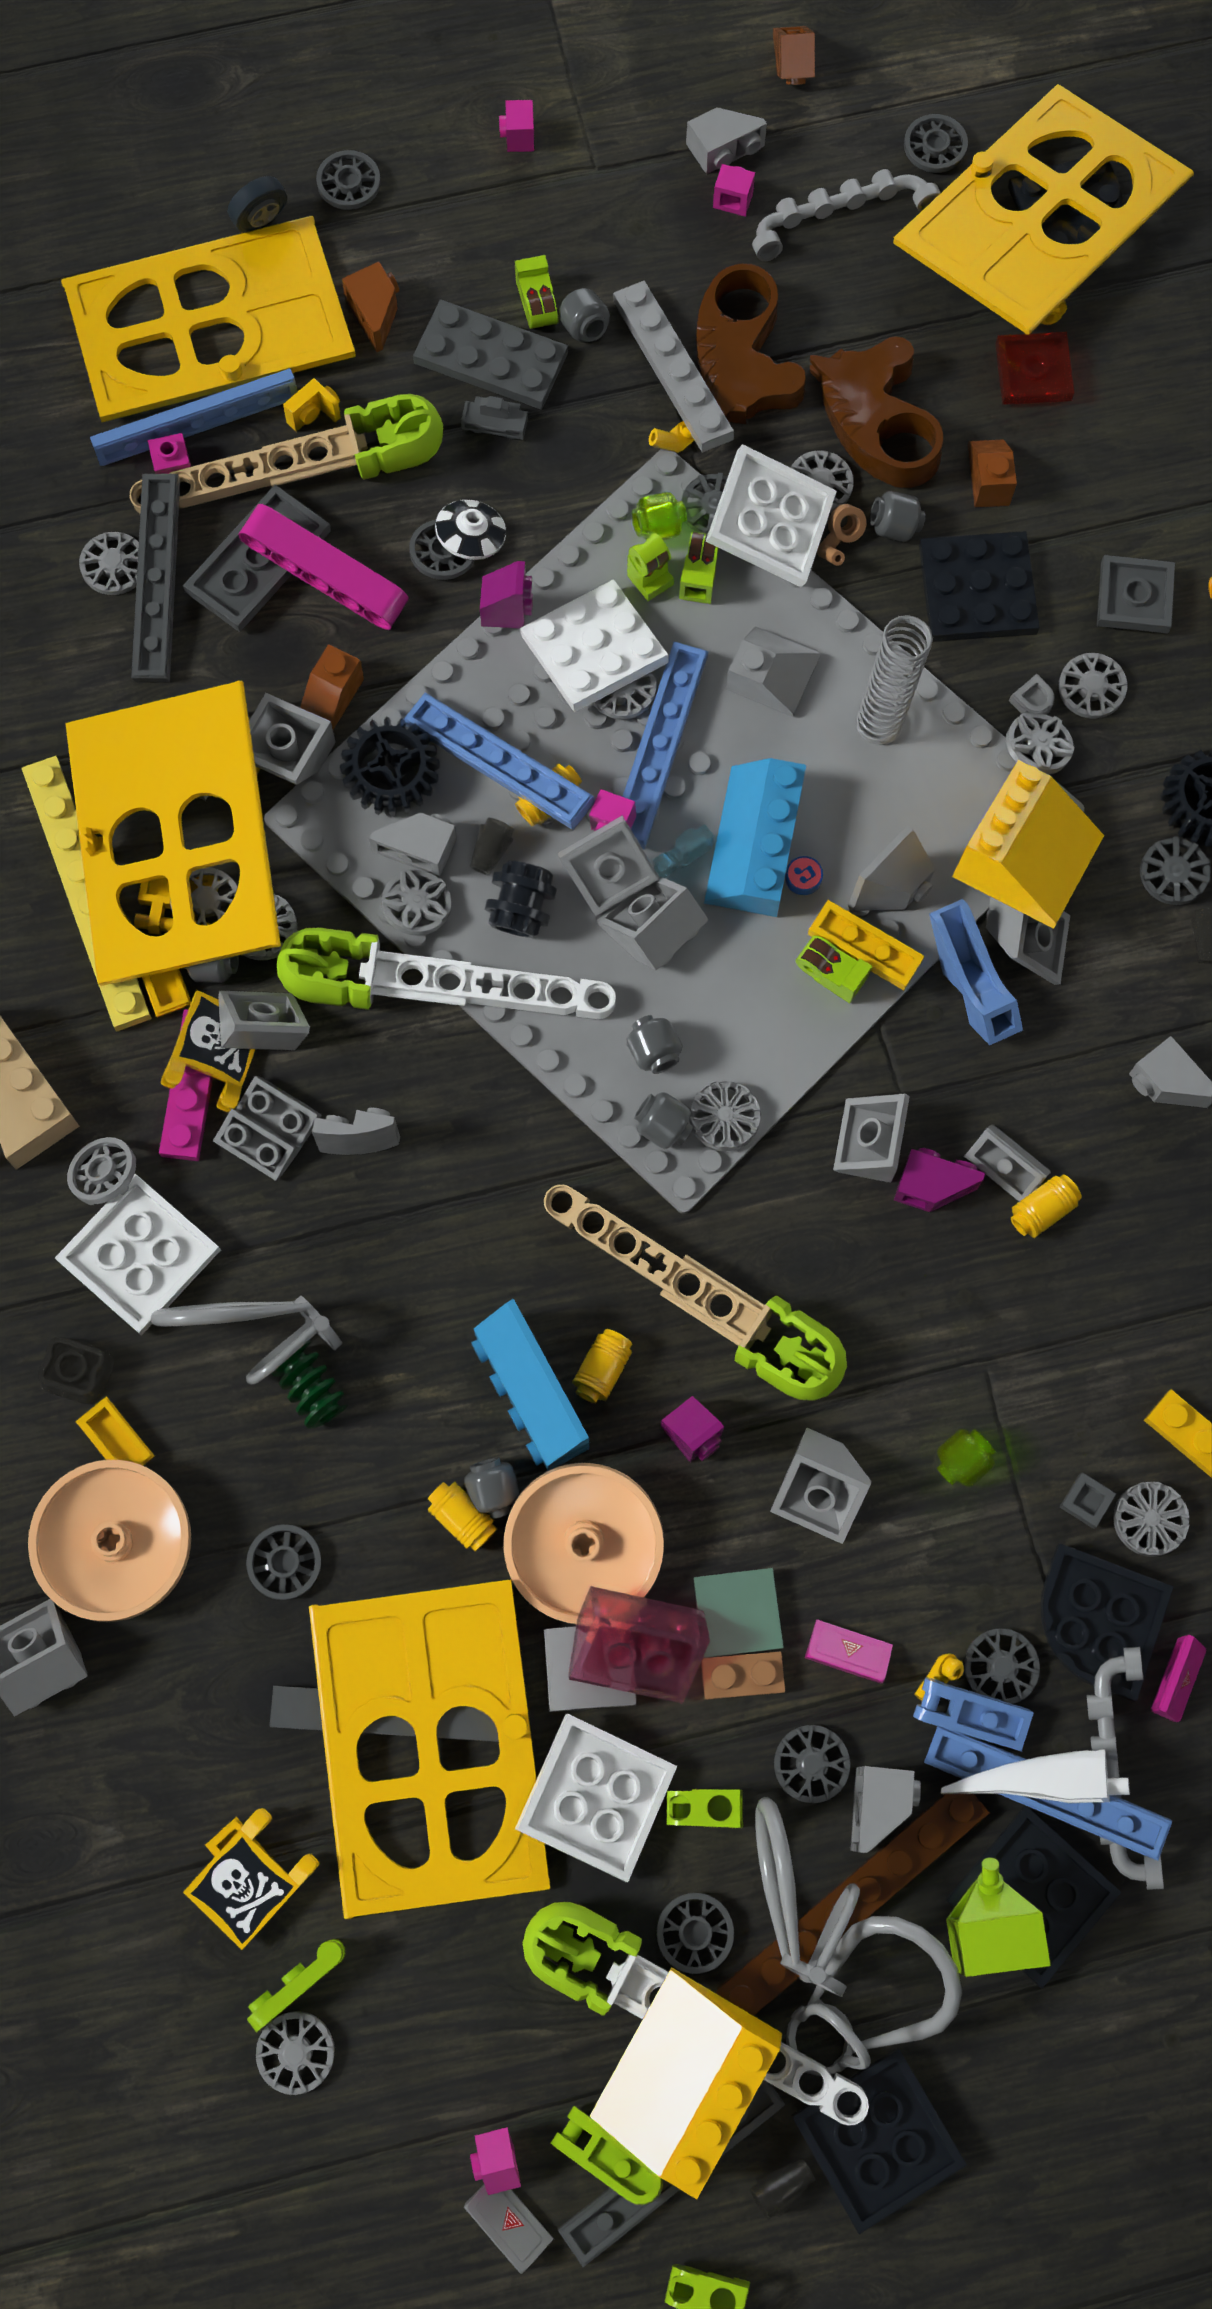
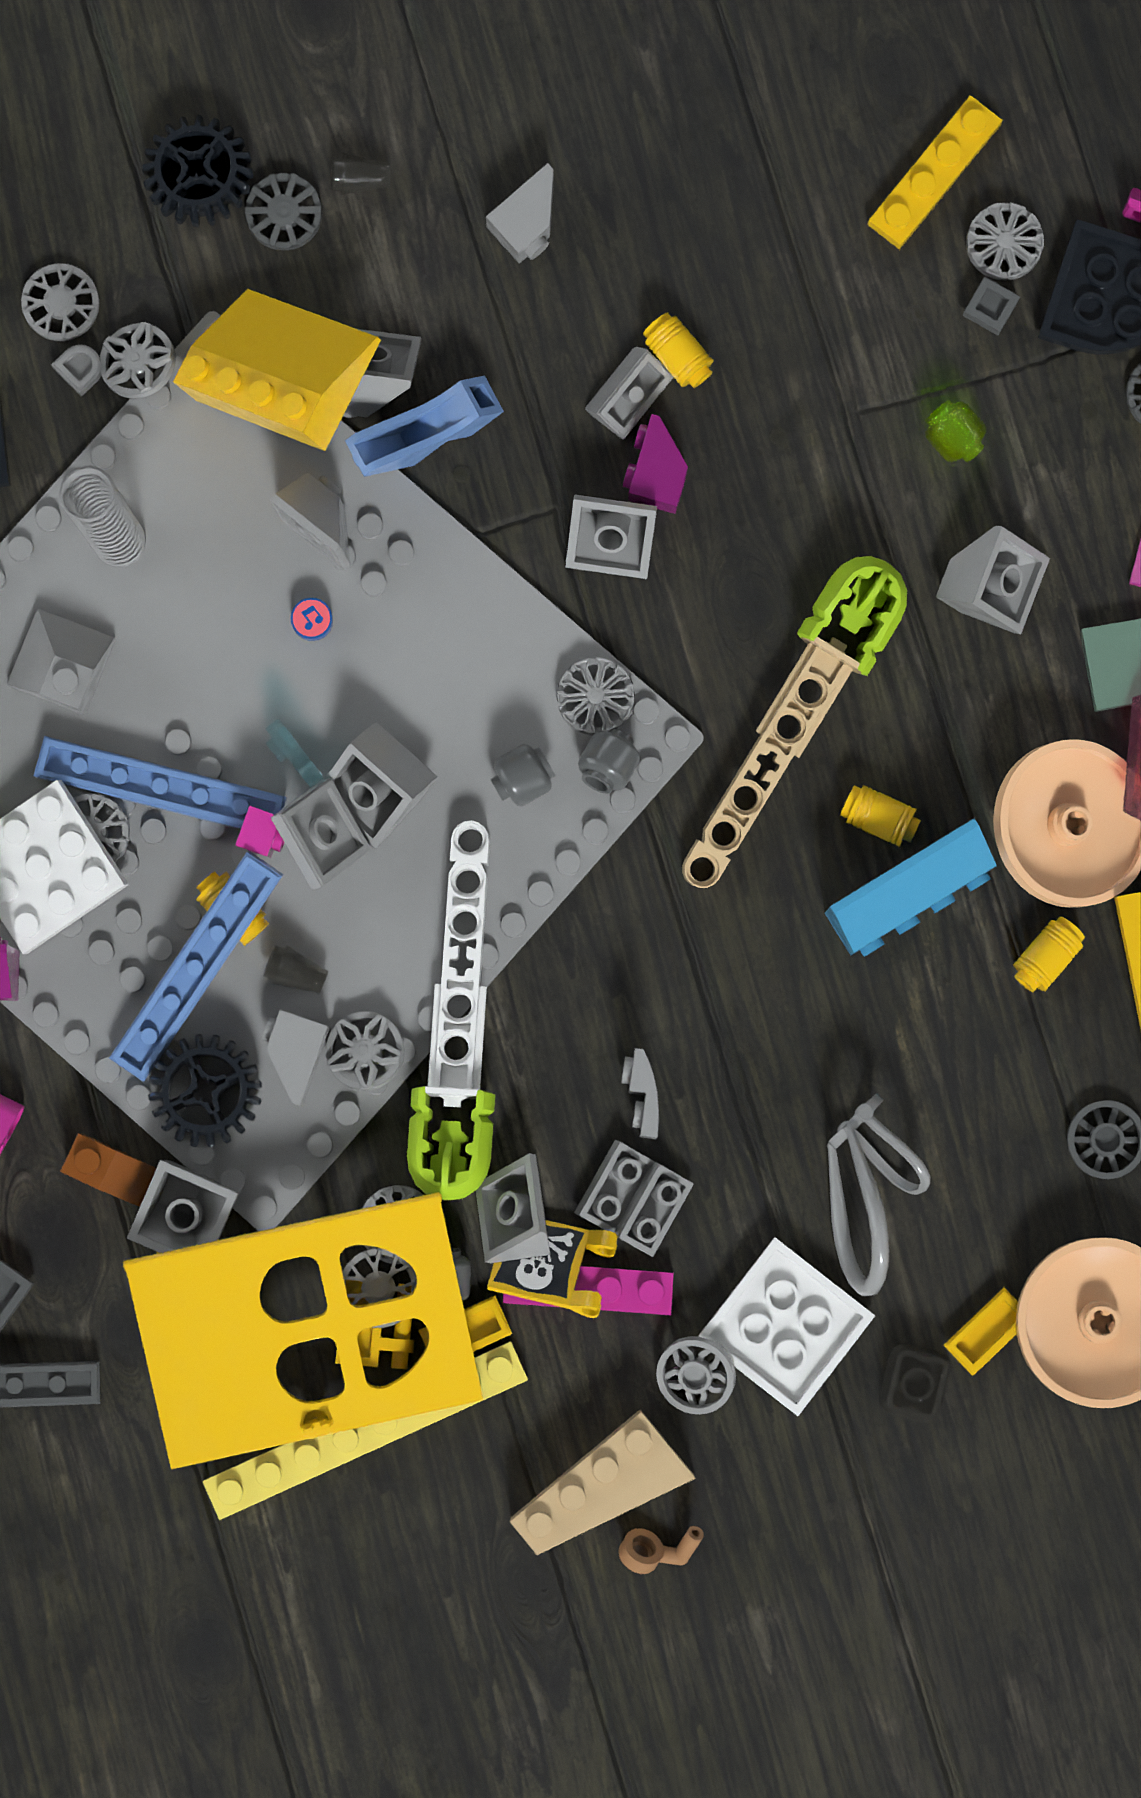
camera: 90 degrees left, 10 degrees up
dark green piece [272,1341,348,1429] -> none
dark grey head [464,1457,521,1519] -> none
black piece [485,860,557,938] -> none
magenta slope [661,1396,724,1462] -> none
dark azure slope [704,758,806,917] -> none
lime leg [795,935,872,1004] -> none
yellow plate [808,900,925,991] -> none

